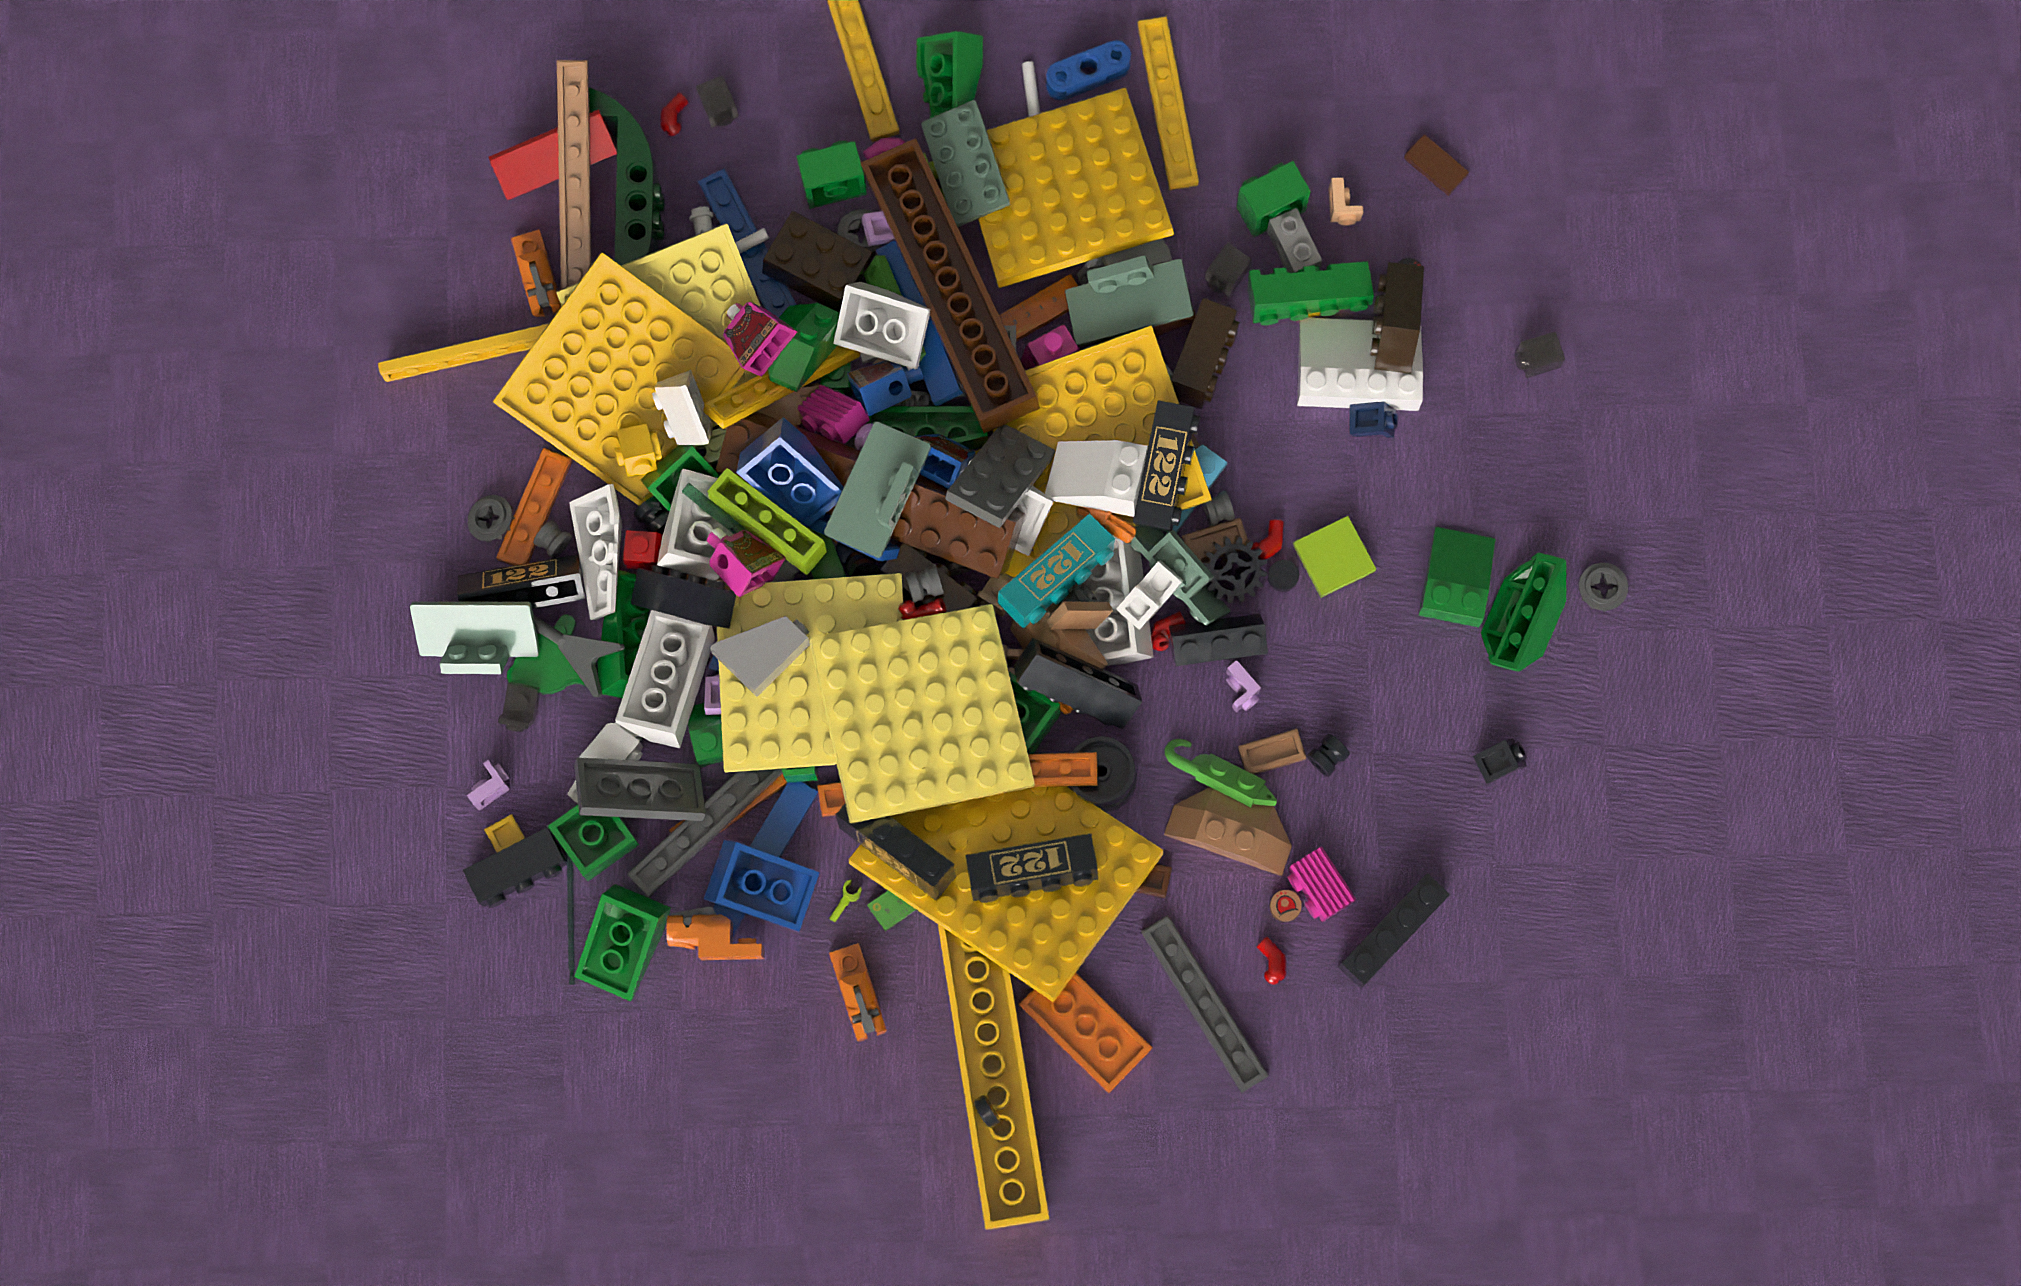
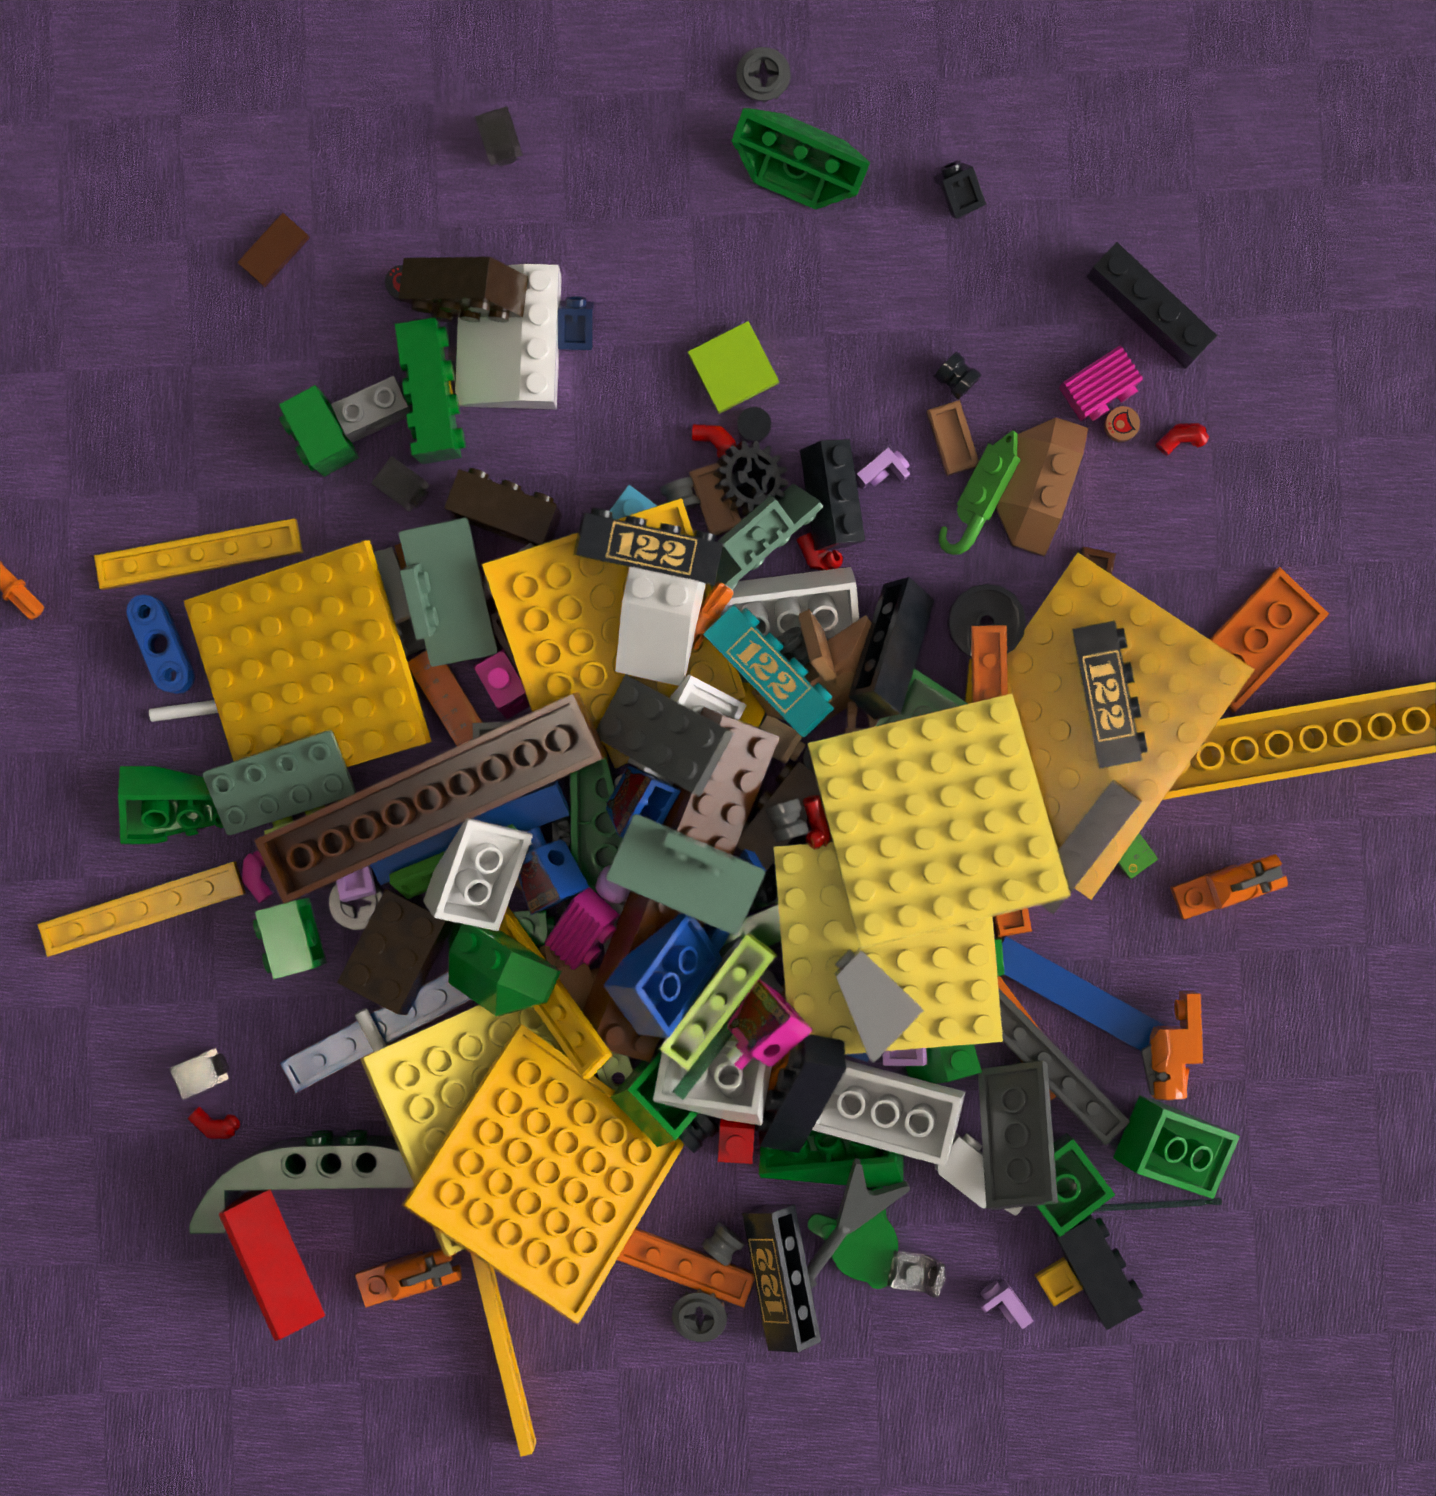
camera: 90 degrees left, 10 degrees up
bracket [410,602,540,674] -> none
medium nougat tile [557,60,592,289] -> none
white wedge [569,484,622,620] -> none
yellow brick [615,423,662,477] -> none
white slope [652,370,713,445] -> none
white pin [690,207,713,235] -> none
blue slope [704,840,820,932] -> none
torso [723,302,797,377] -> none
lime hand [829,880,862,922] -> none
black tile [974,1095,1001,1128] -> none
white slope [1116,560,1184,630] -> none
dark grey tile [1141,915,1269,1093] -> none
light nougat bracket [1328,178,1363,225] -> none
green slope [1418,527,1496,627] -> none

